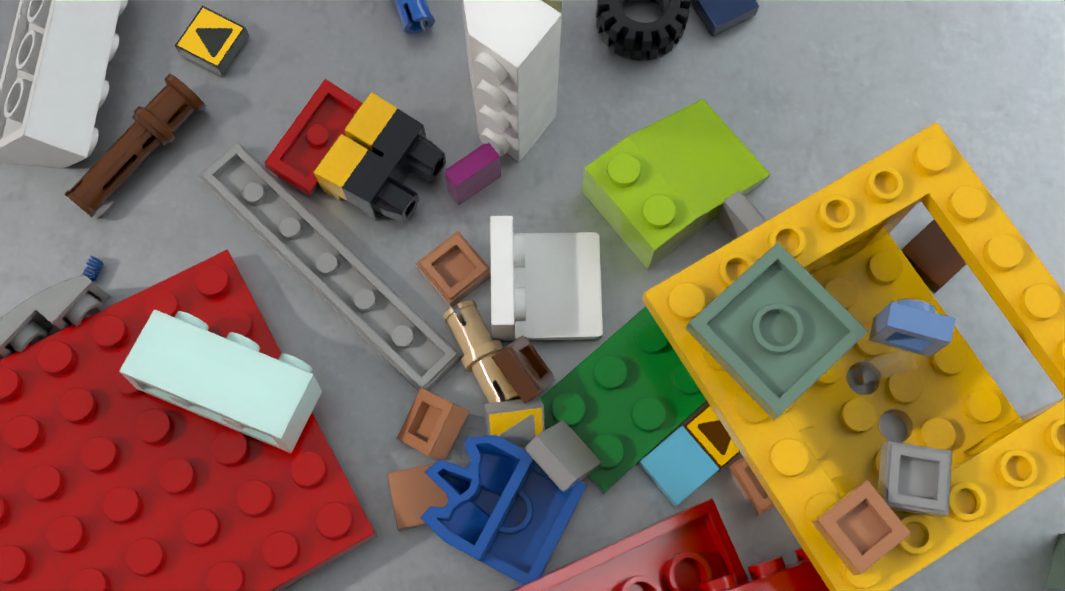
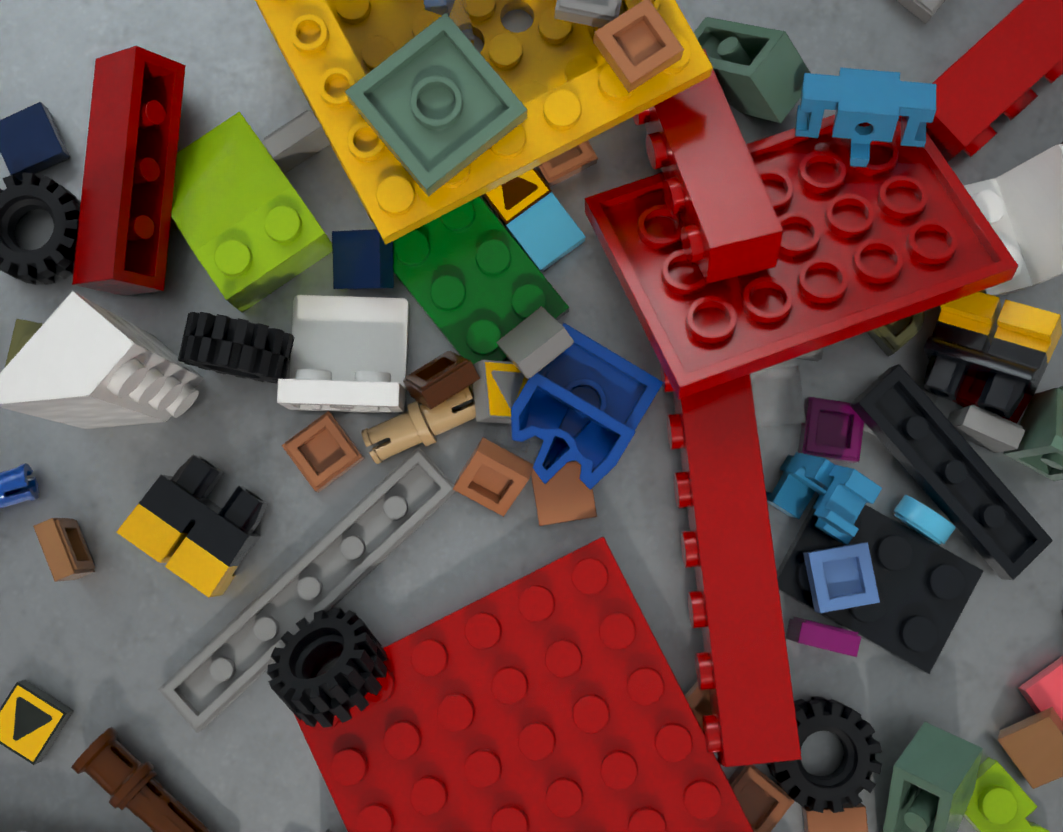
camera: 90 degrees left, 10 degrees up
light aqua brick [119,309,322,453] -> none
red plate [265,79,363,197] -> none
magenta tile [445,143,501,205] -> none
none -> medium nougat tile [33,518,95,582]
none -> red brick [72,46,186,296]
none -> black tyre [178,312,295,383]
none -> black tyre [267,608,388,728]
none -> dark blue tile [332,229,394,289]

